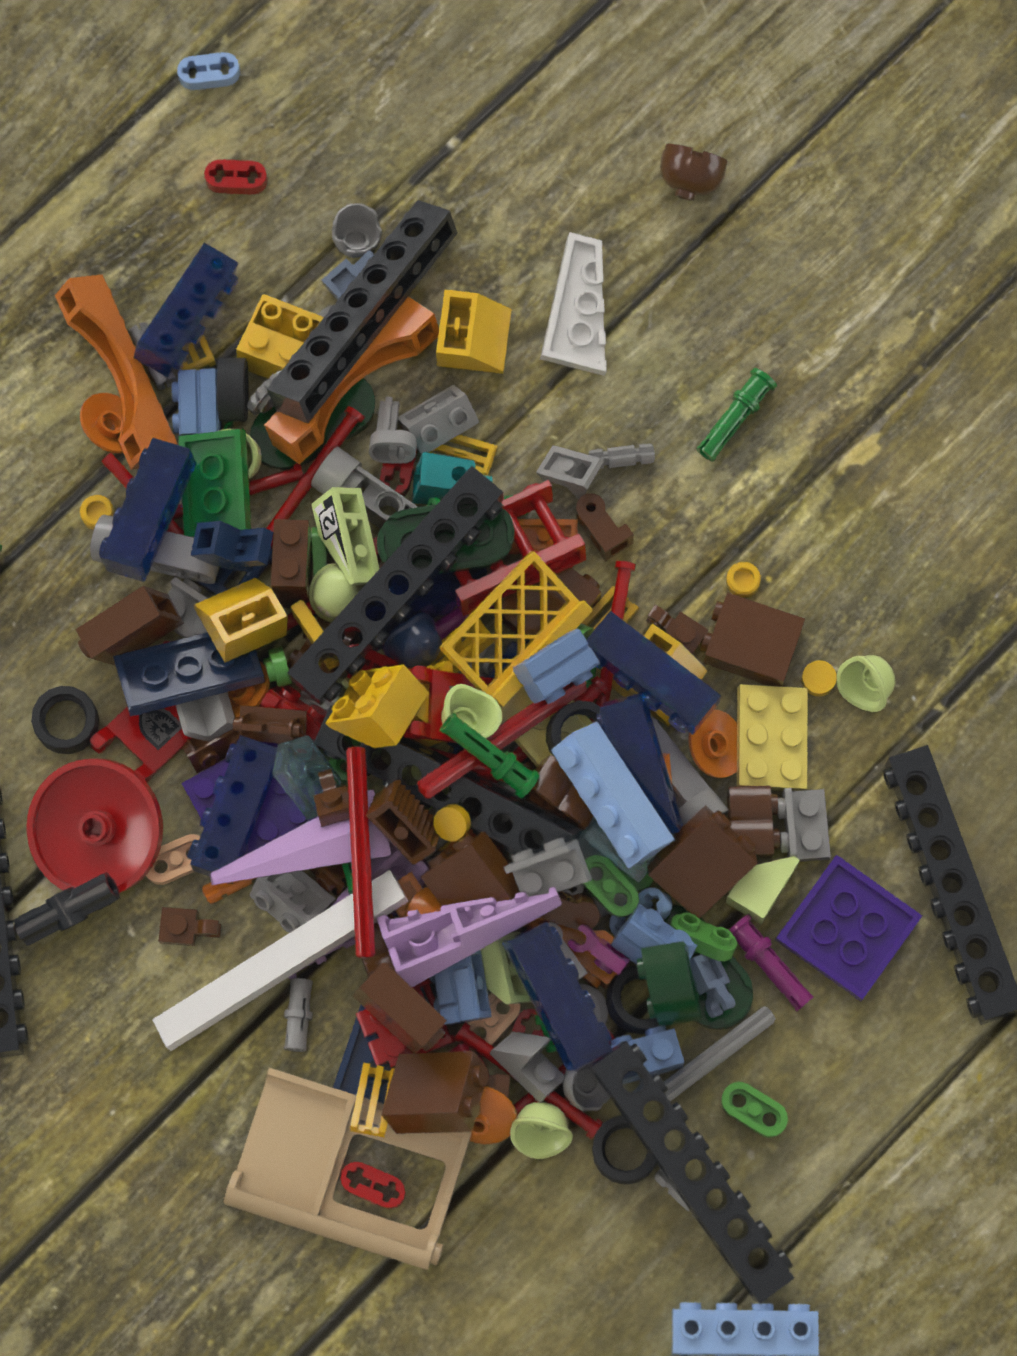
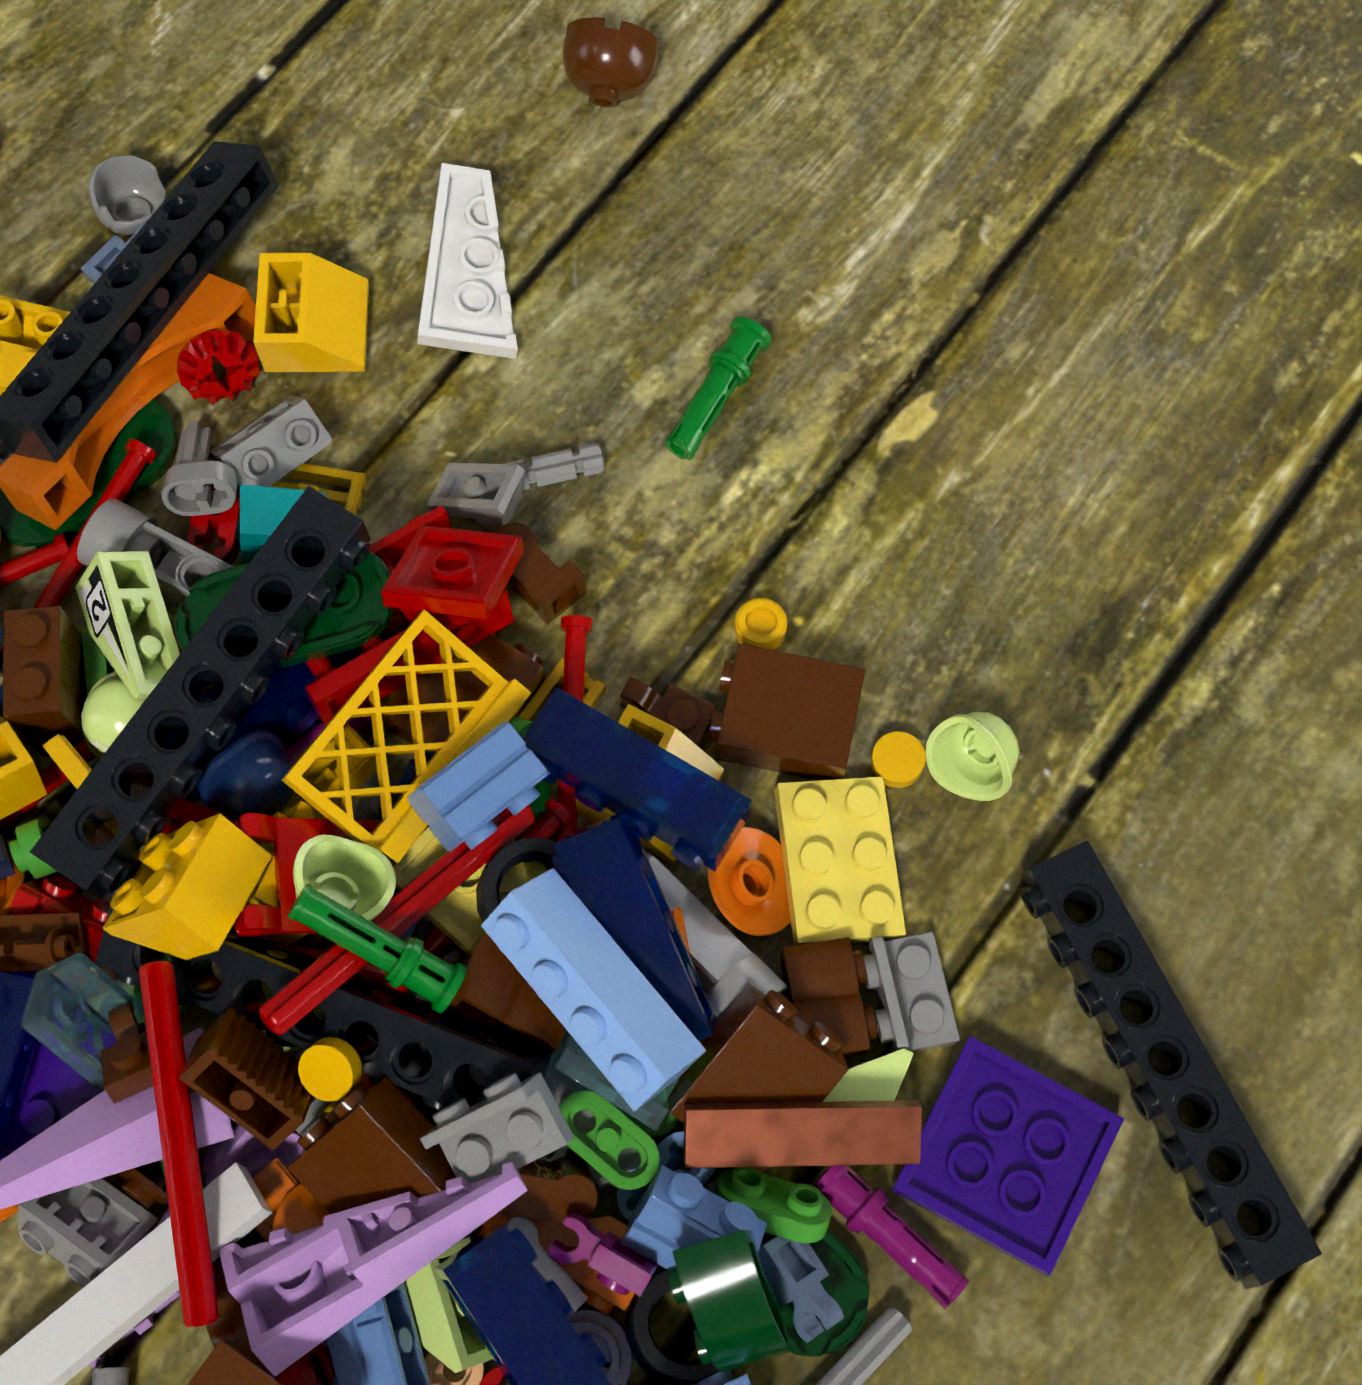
camera: 10 degrees left, 5 degrees down
none -> red gear [177,330,260,405]
none -> red plate [381,525,524,619]
none -> copper tile [683,1100,922,1168]

